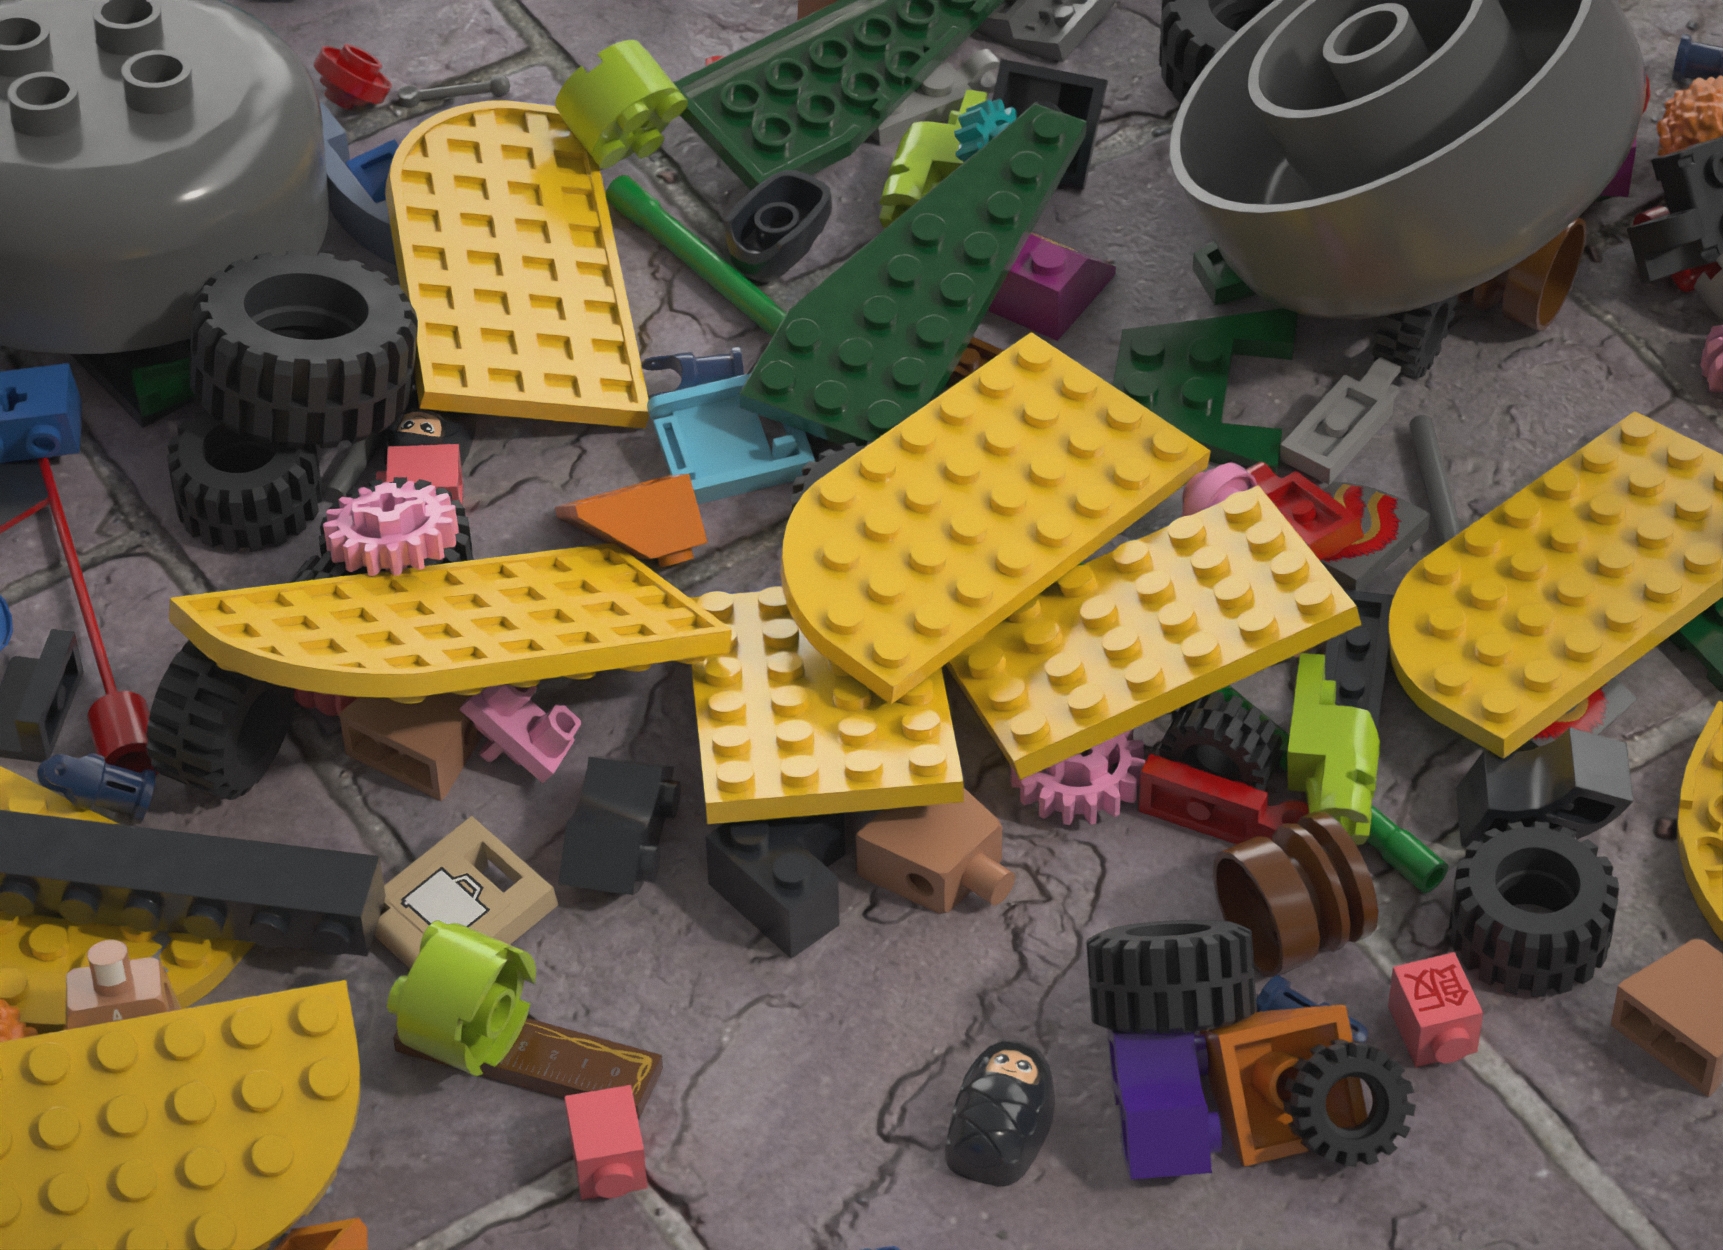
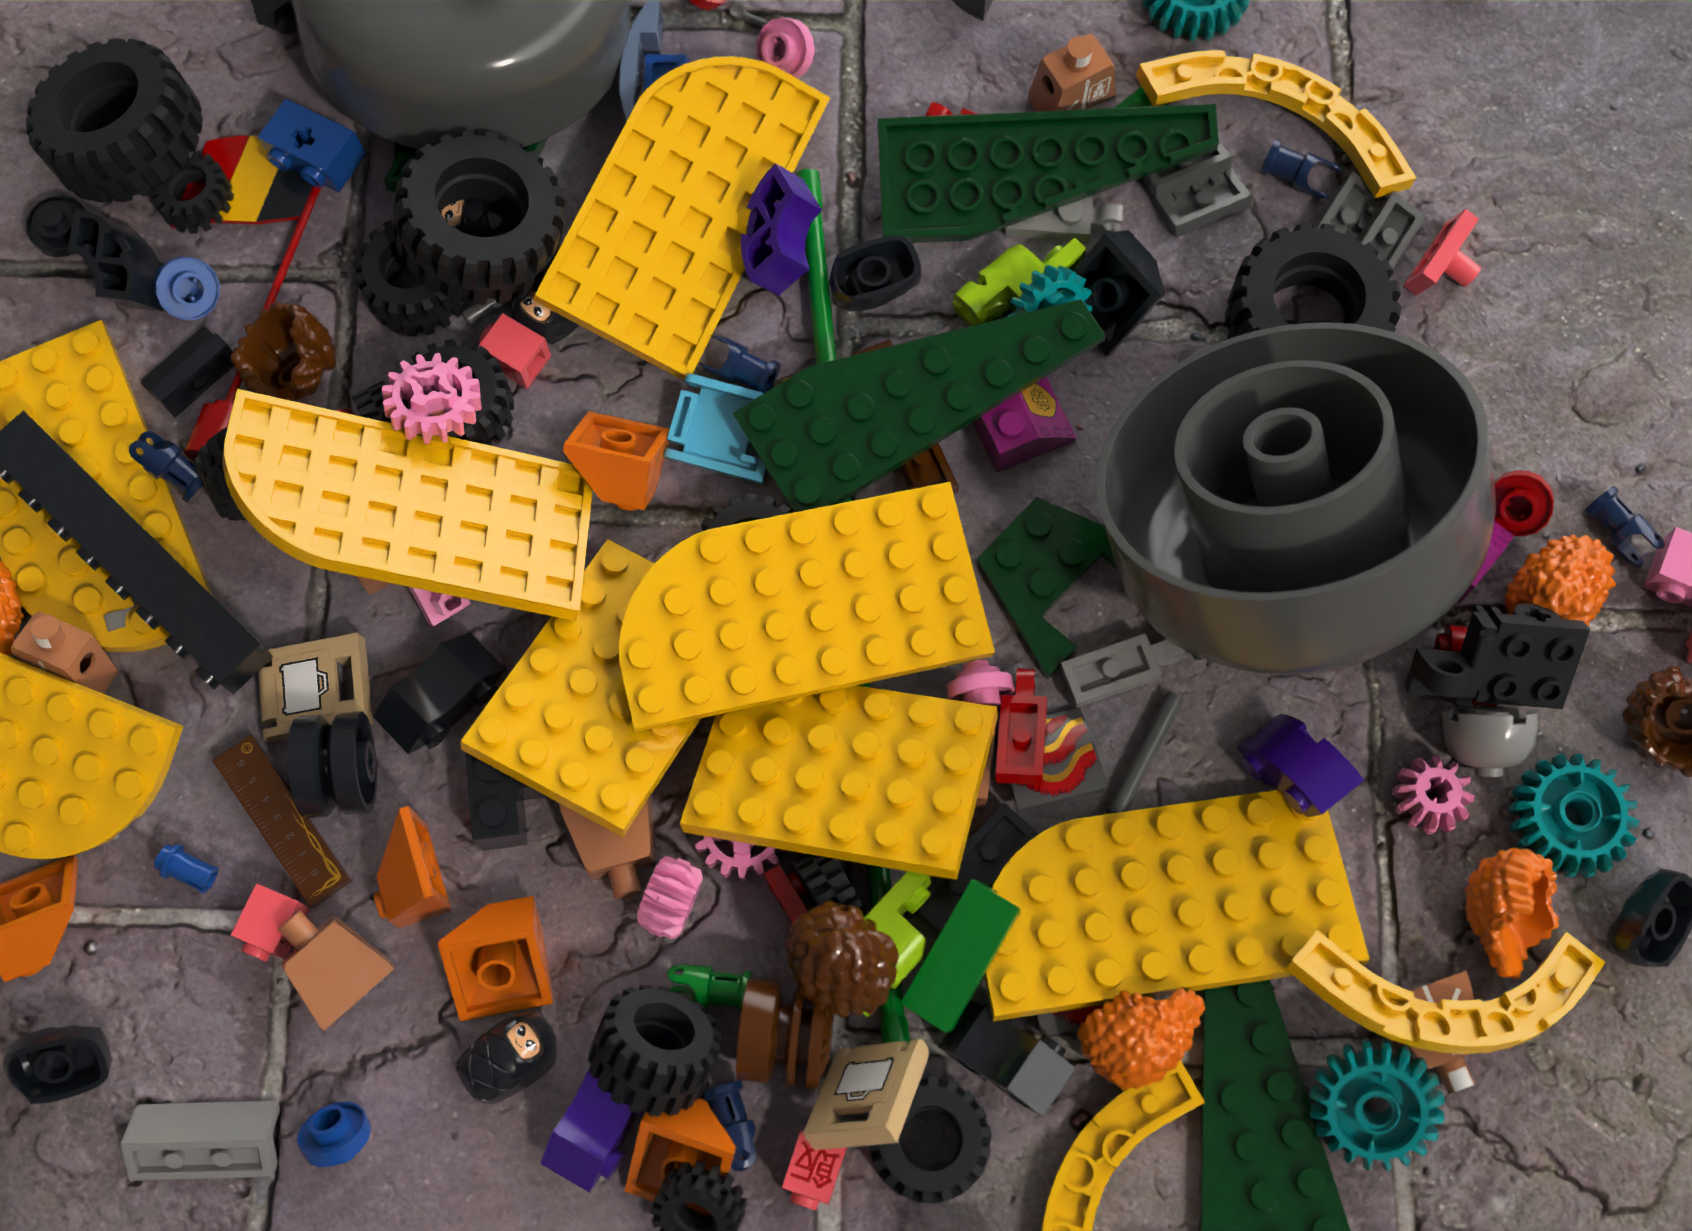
camera: 35 degrees right, 25 degrees up
lime brick [387,920,536,1076] -> none
lime brick [555,40,688,169] -> none
none -> blue pin [154,844,219,894]
none -> reddish brown hair [231,302,336,401]
none -> nougat torso [278,910,394,1031]
none -> black wheel [288,711,377,818]
none -> orange slope [374,806,452,928]
none -> orange slope [438,895,553,1021]
none -> bright pink gear [636,856,703,939]
none -> green piece [667,964,752,1012]
none -> dark purple brick [741,163,822,295]
none -> bright pink plate [756,17,815,79]
none -> reddish brown hair [785,901,899,1018]
none -> tan container [803,1039,929,1150]
none -> green panel [900,879,1020,1033]
none -> orange piece [1077,988,1206,1090]
none -> dark purple brick [1236,714,1364,817]

